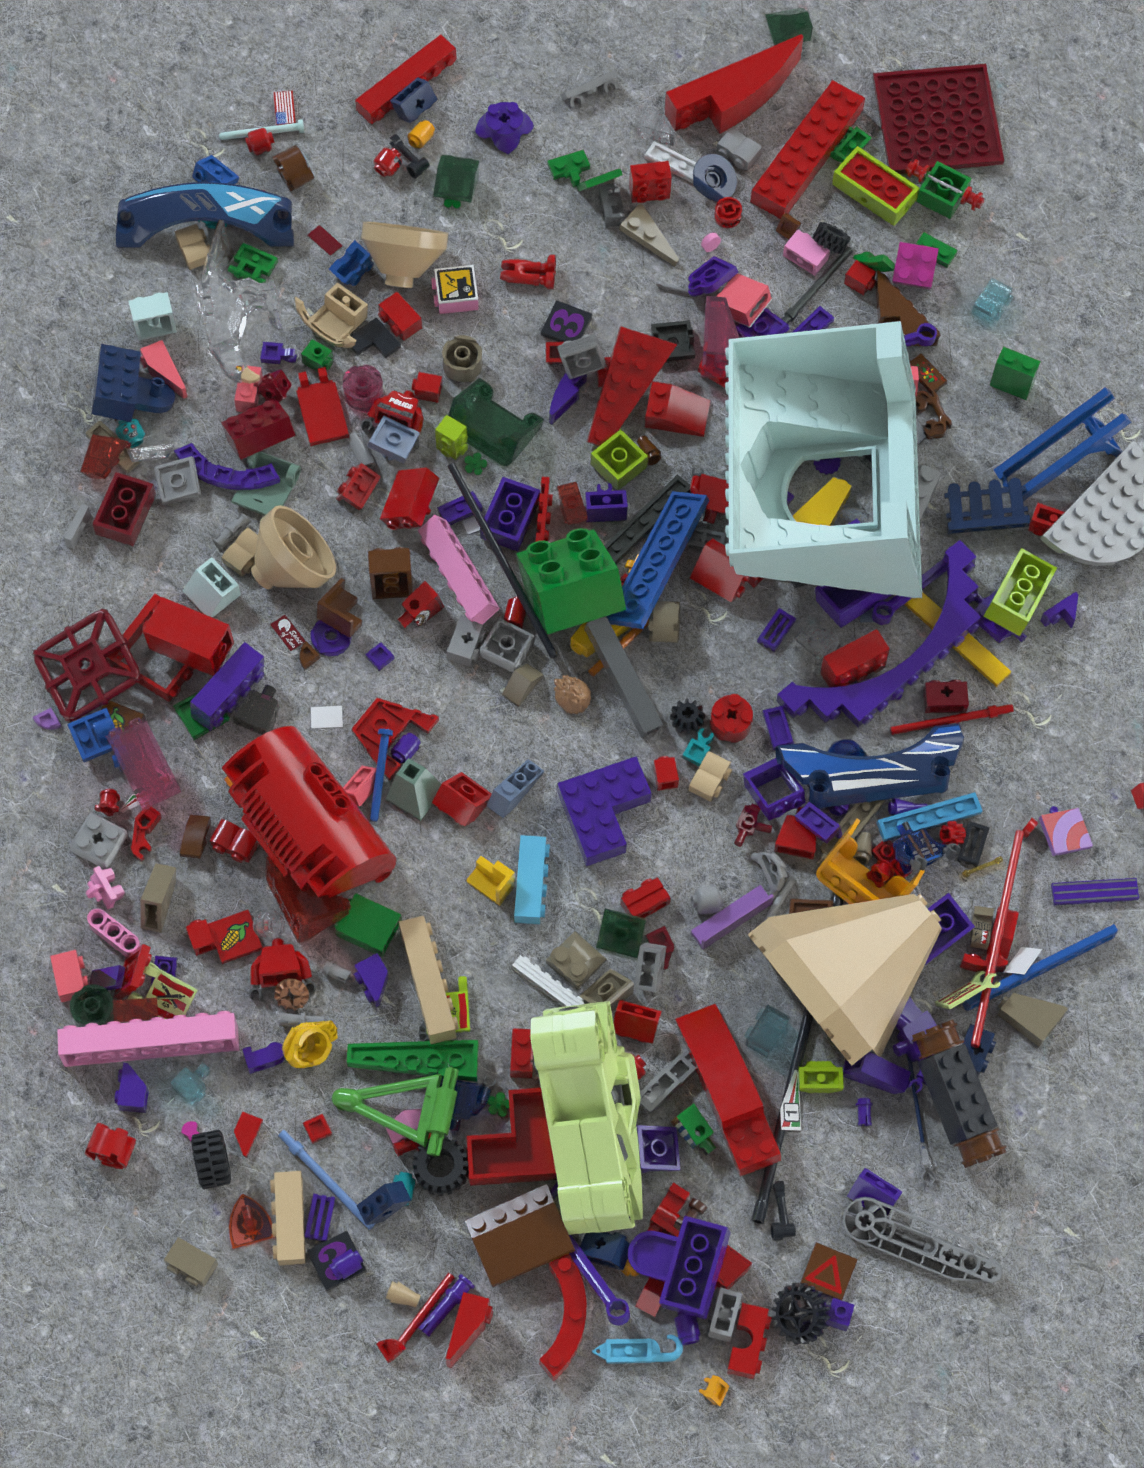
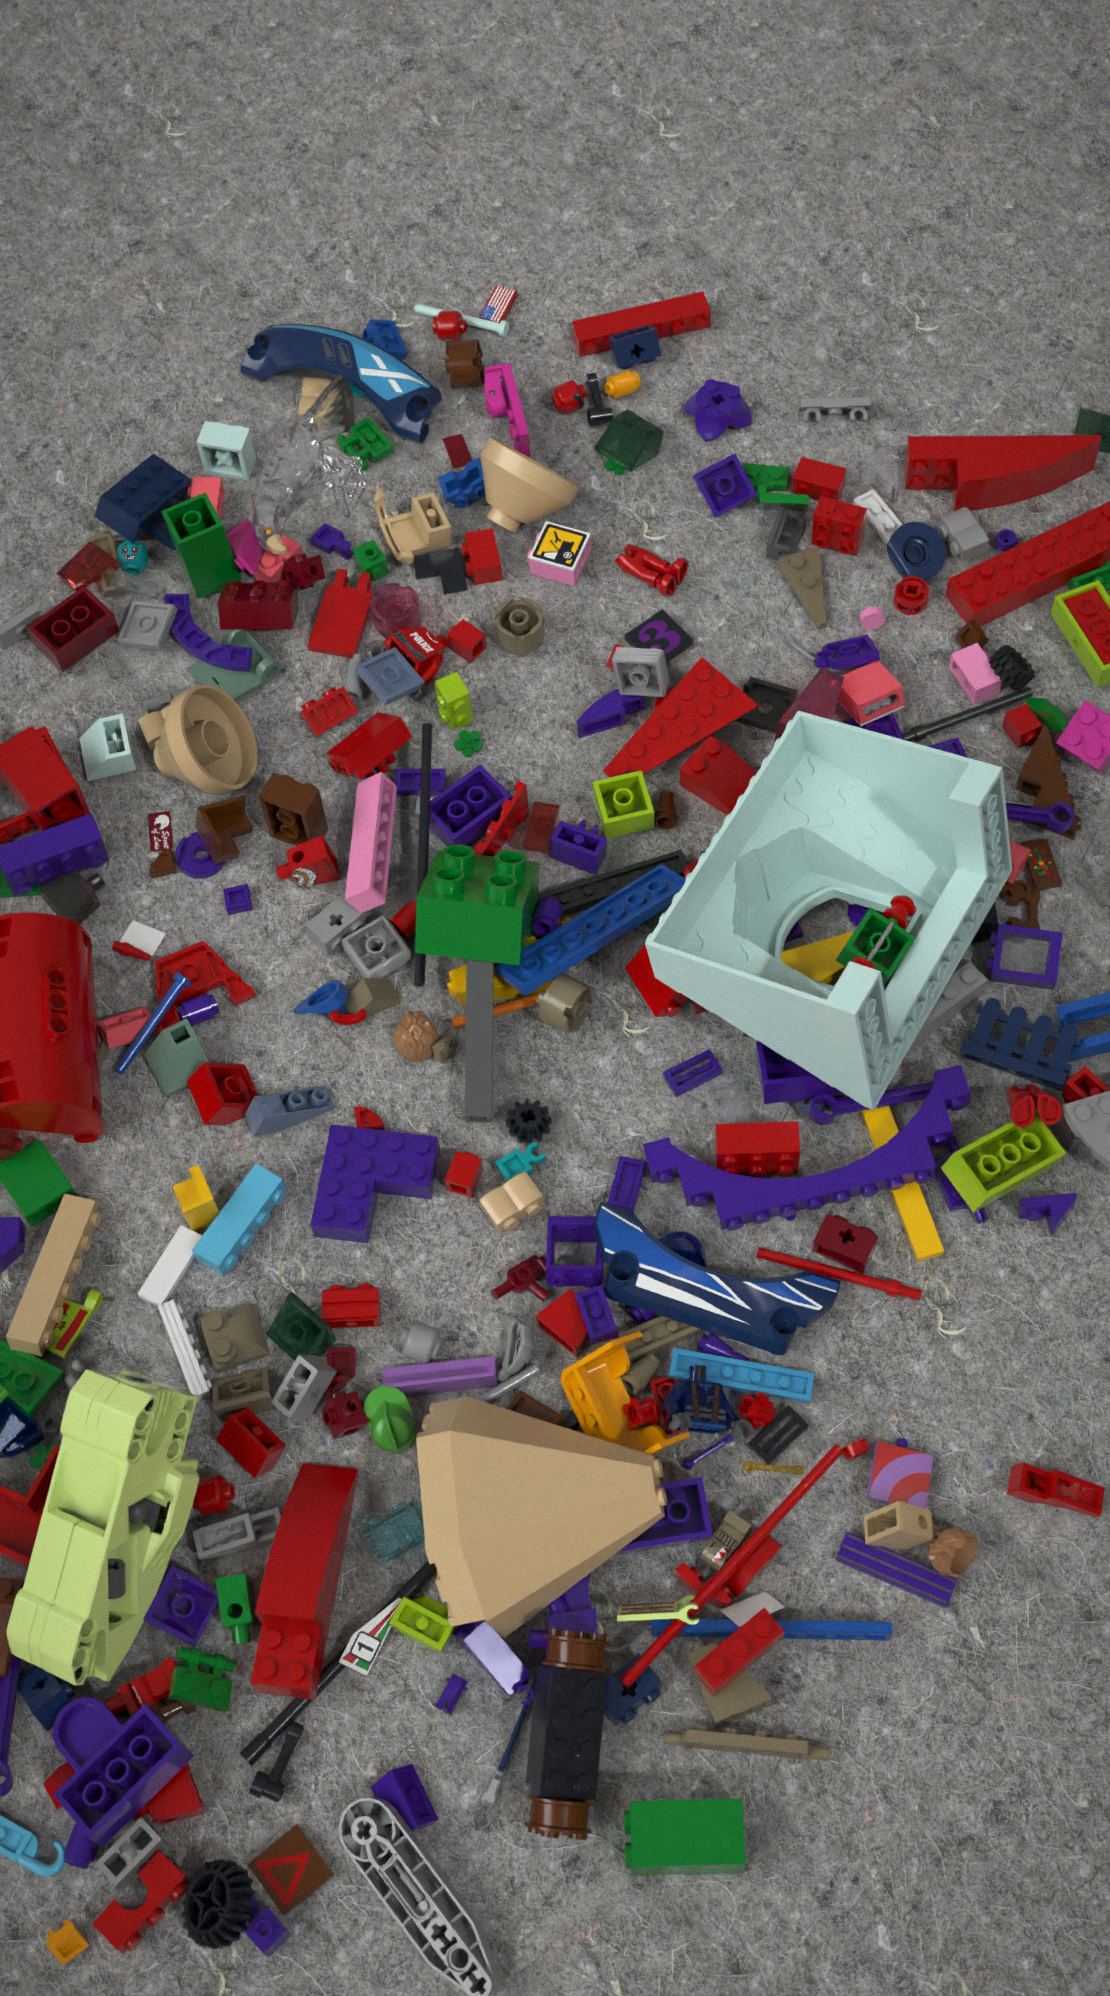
camera: 35 degrees right, 5 degrees down
clear green windscreen [448,378,544,466] -> none
red brick [710,694,753,743] -> none
none -> light grey arm [64,1358,86,1391]
none -> red piece [112,941,151,961]
none -> white tile [138,1225,202,1307]
none -> green brick [161,492,242,599]
none -> green plate [169,1647,236,1712]
none -> dark pink slope [227,519,266,575]
none -> blue piece [292,980,367,1025]
none -> dark red brick [322,1391,369,1440]
none -> red tile [354,1107,385,1130]
none -> bright green piece [364,1386,417,1453]
none -> dark tan tile [432,1037,458,1064]
none -> dark pink plate [485,363,531,458]
none -> dark purple brick [532,897,563,936]
none -> green brick [624,1798,746,1876]
none -> dark tan plate [664,1725,829,1761]
none -> dark purple hinge [683,1433,735,1470]
none -> dark purple slope [693,453,757,518]
none -> red brick [694,1607,784,1697]
none -> red brick [792,457,847,501]
none -> green brick [836,895,917,986]
none -> tan torso [864,1501,939,1549]
none -> medium nougat hair [928,1527,978,1577]
none -> dark purple window [986,924,1063,990]
none -> dark purple plate [994,529,1018,552]
none -> red piece [1006,1084,1062,1128]

